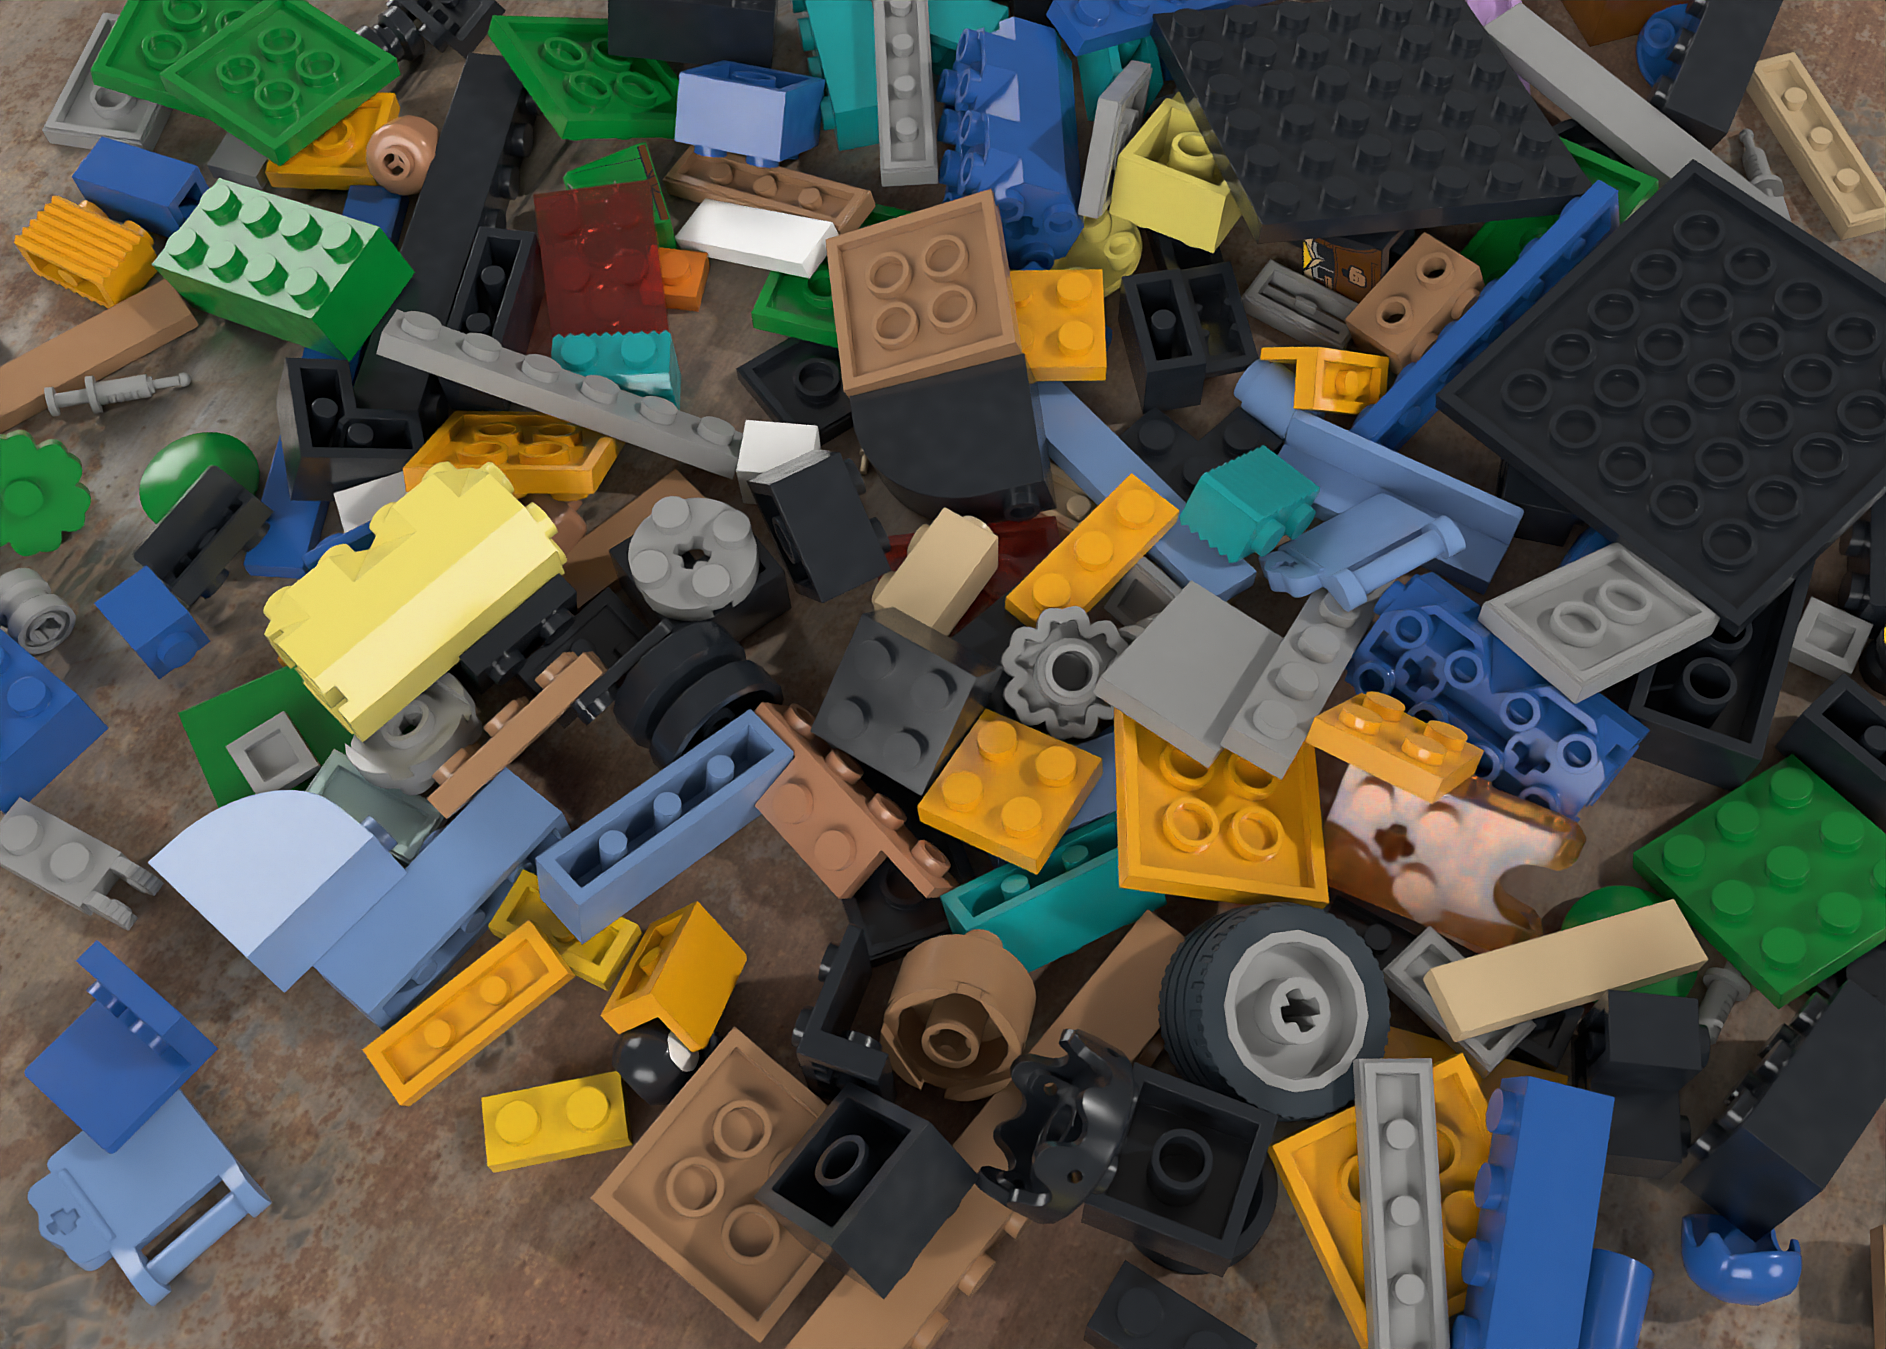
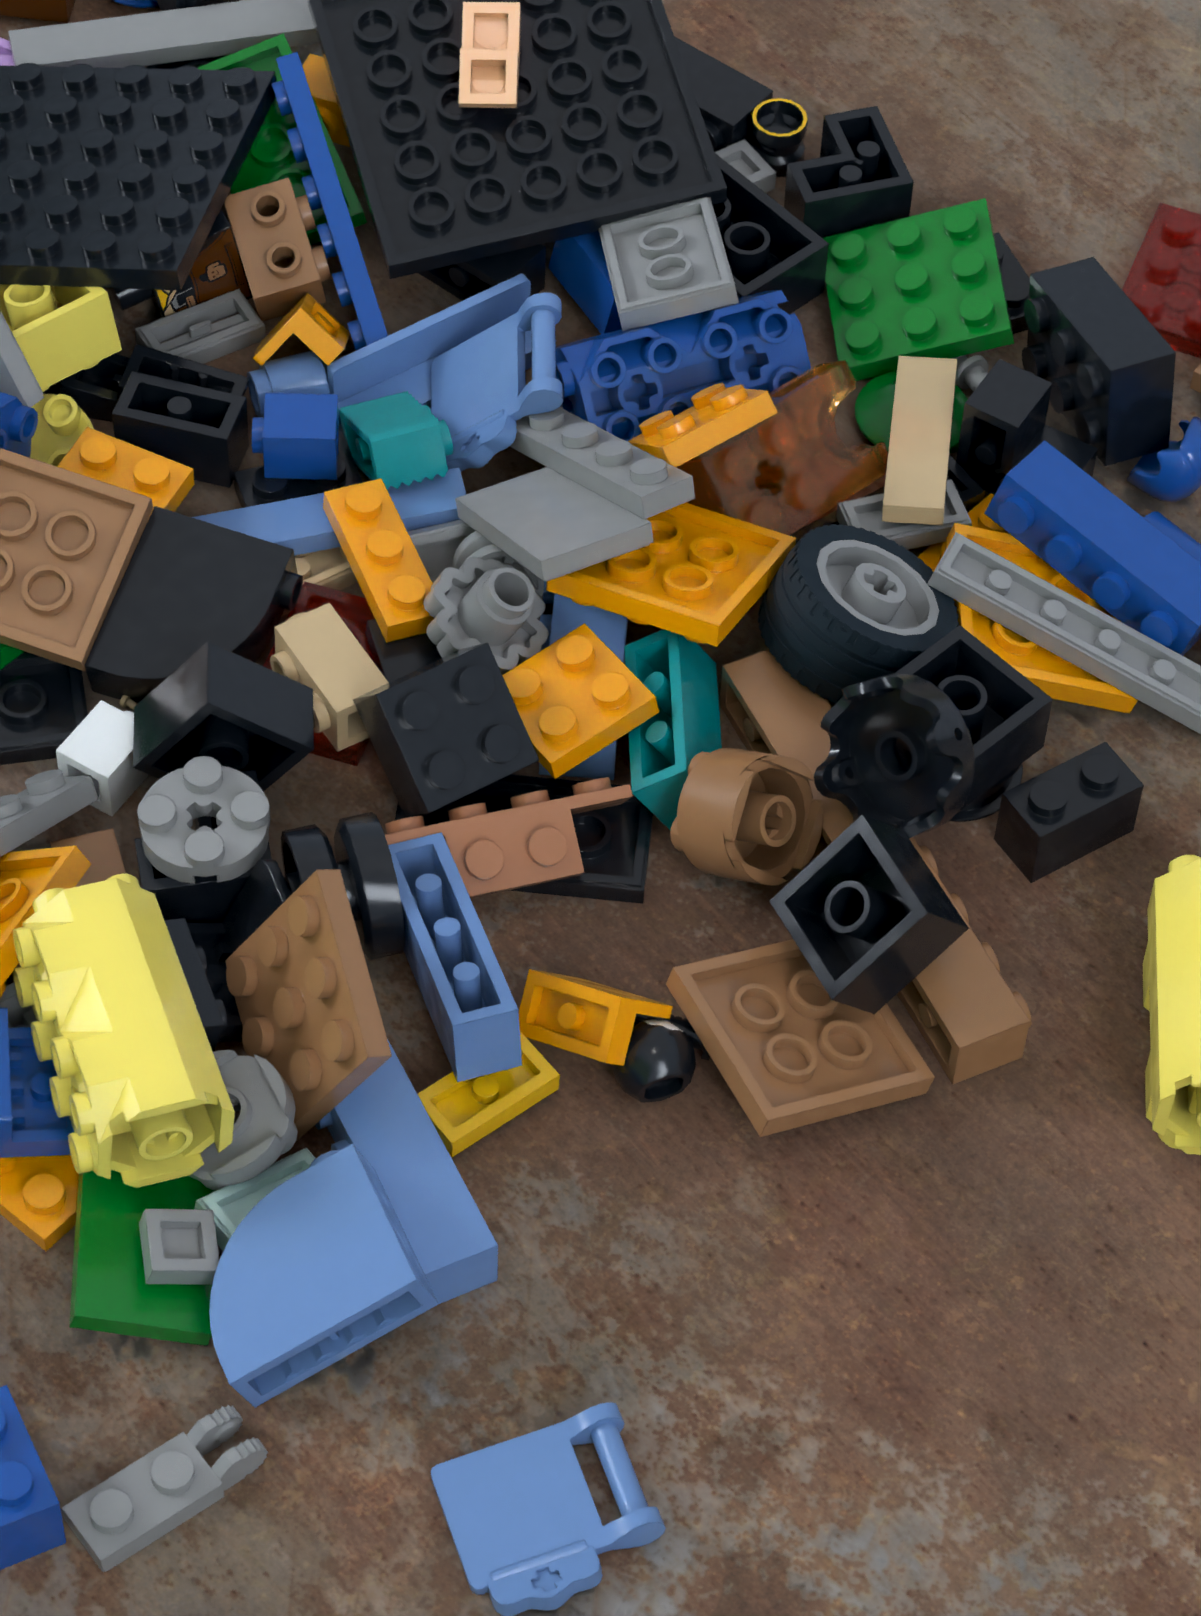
camera: 70 degrees left, 10 degrees down
blue bracket [24,940,218,1154] -> none
light orange plate [362,919,575,1107] -> none
yellow plate [481,1071,633,1173] -> none
black bracket [791,923,897,1103] -> none
none -> blue brick [252,393,339,480]
none -> light nougat slope [459,2,521,108]

